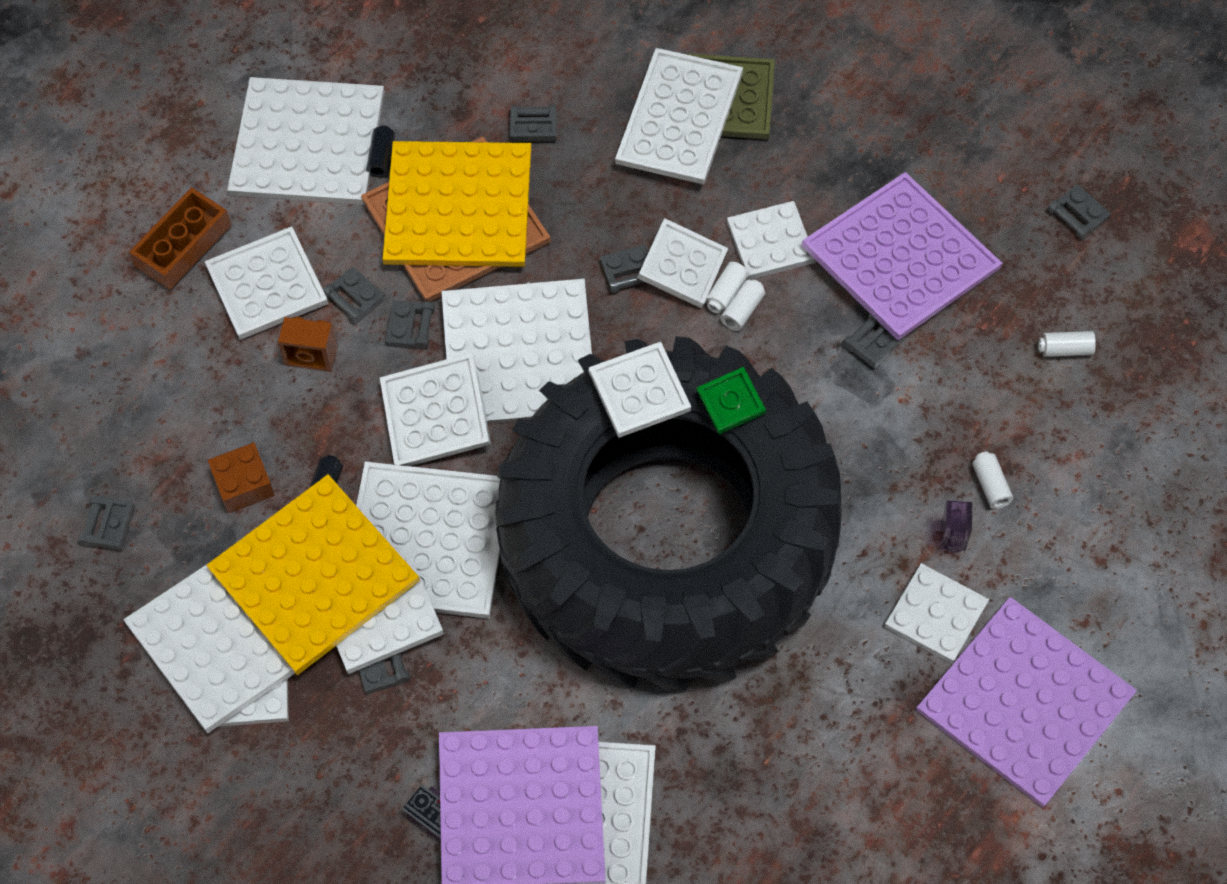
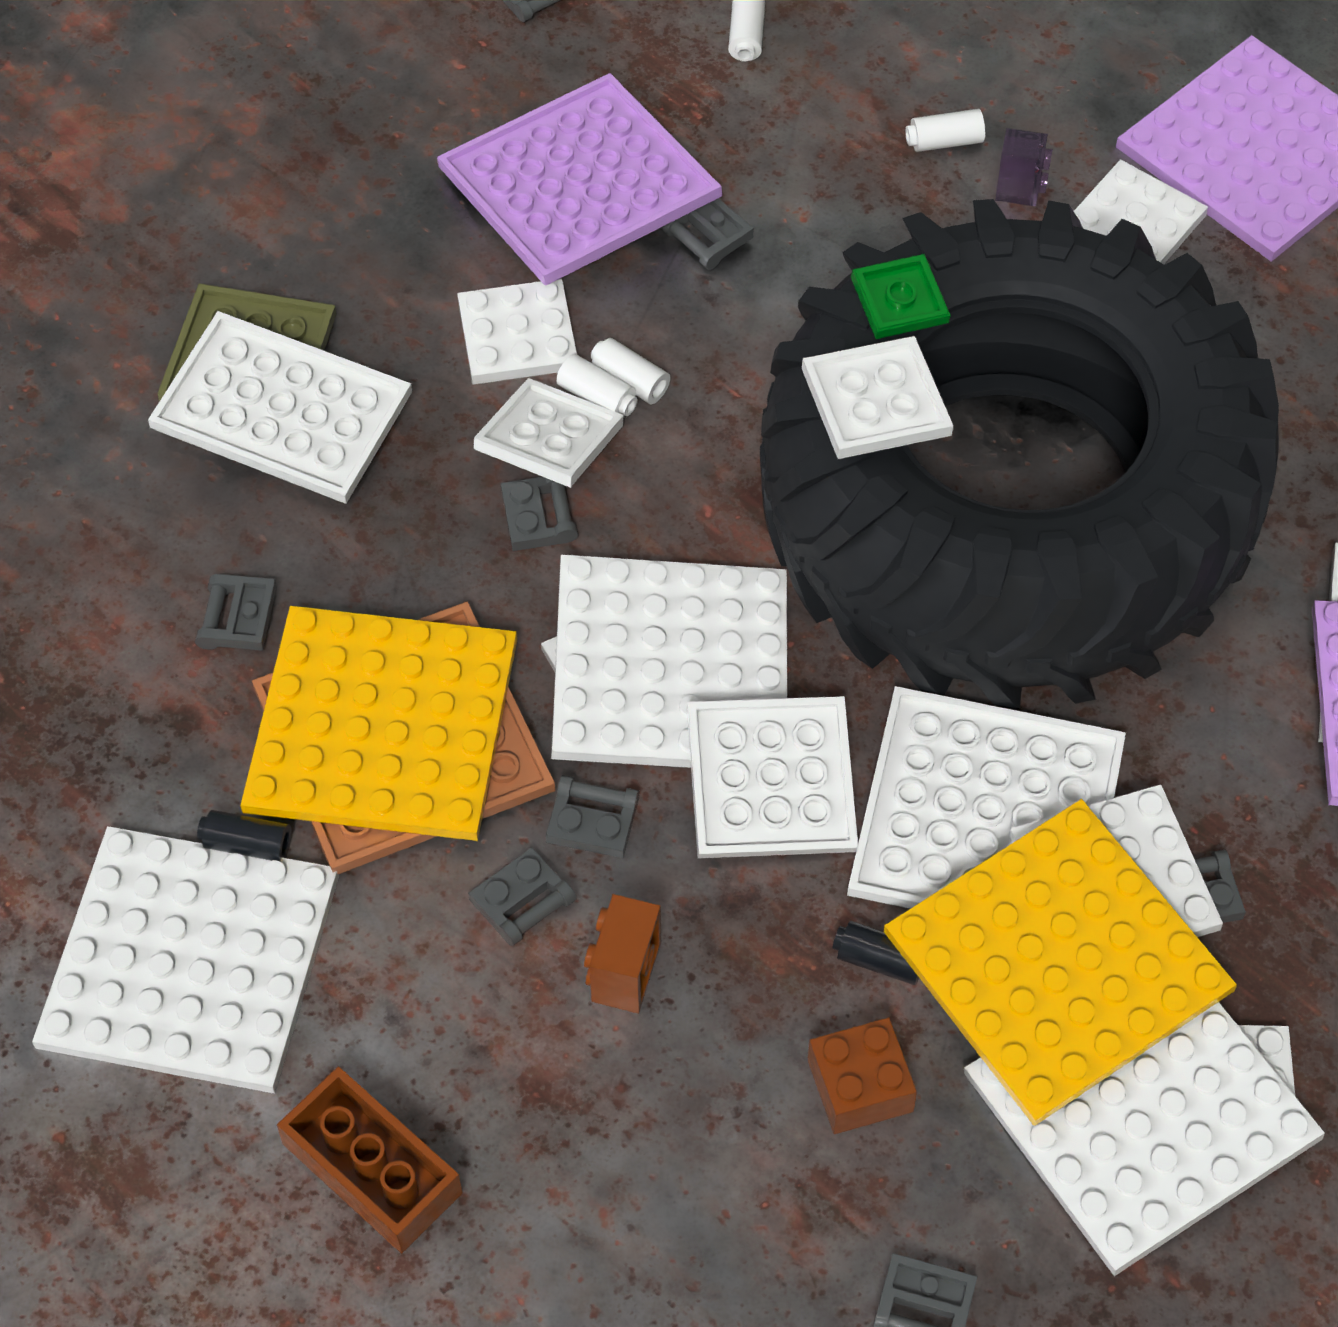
camera: 85 degrees left, 5 degrees down
white plate [204,227,328,340] -> none

